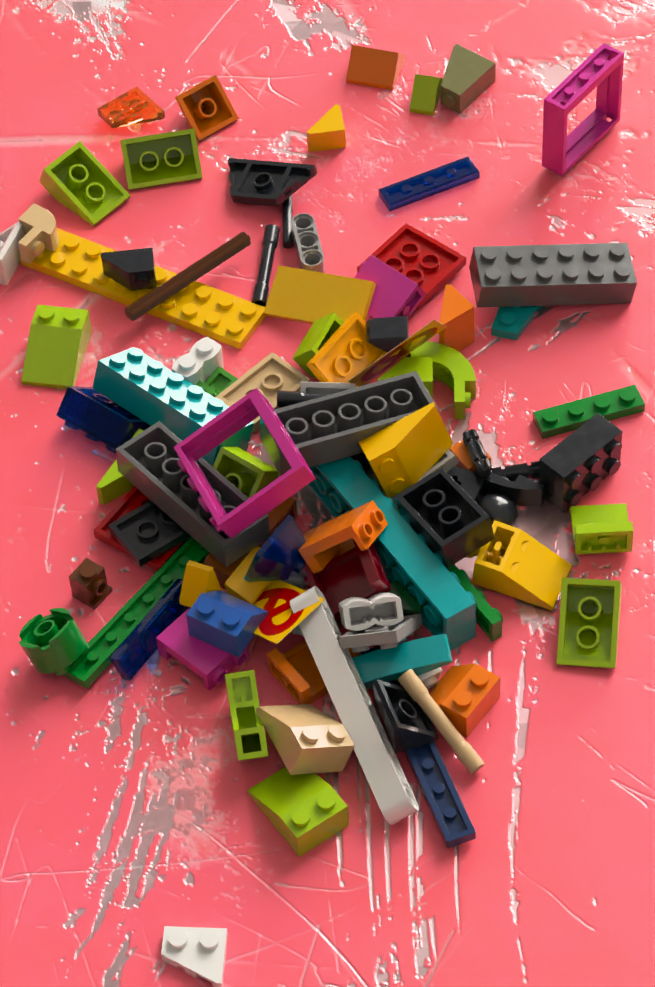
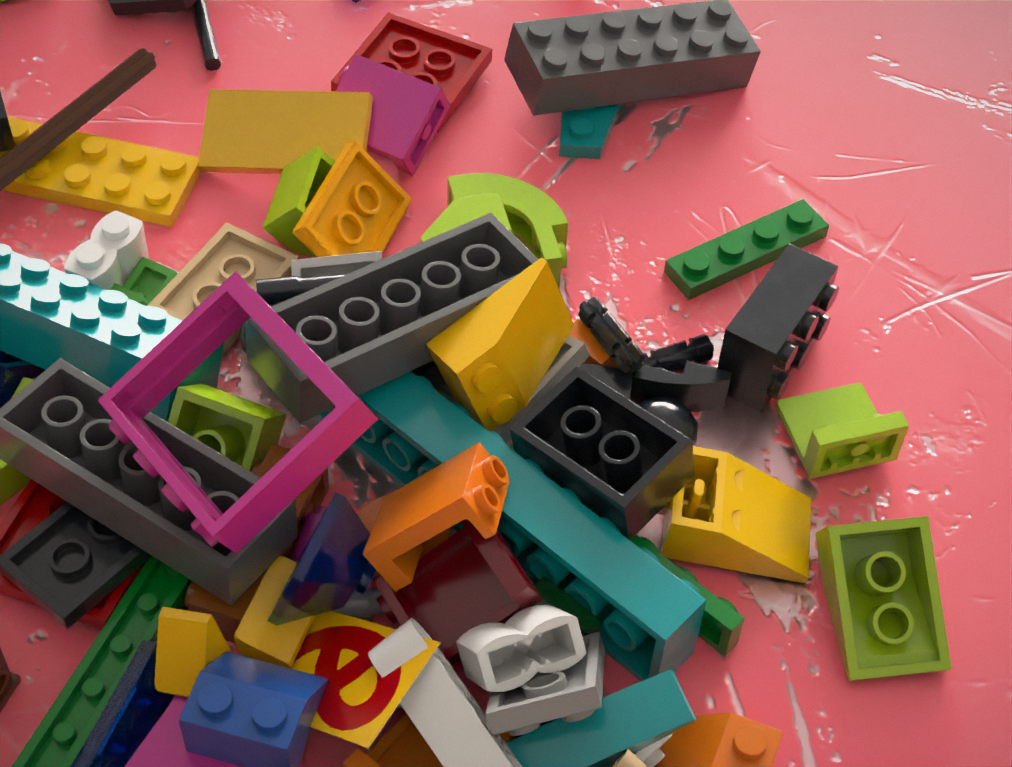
camera: 20 degrees left, 0 degrees up
black piece [251,224,280,307] -> none
light grey beam [292,213,325,273] -> none
sticker [347,320,447,386] -> none
black slope [366,316,411,359] -> none
orange slope [439,284,474,352] -> none

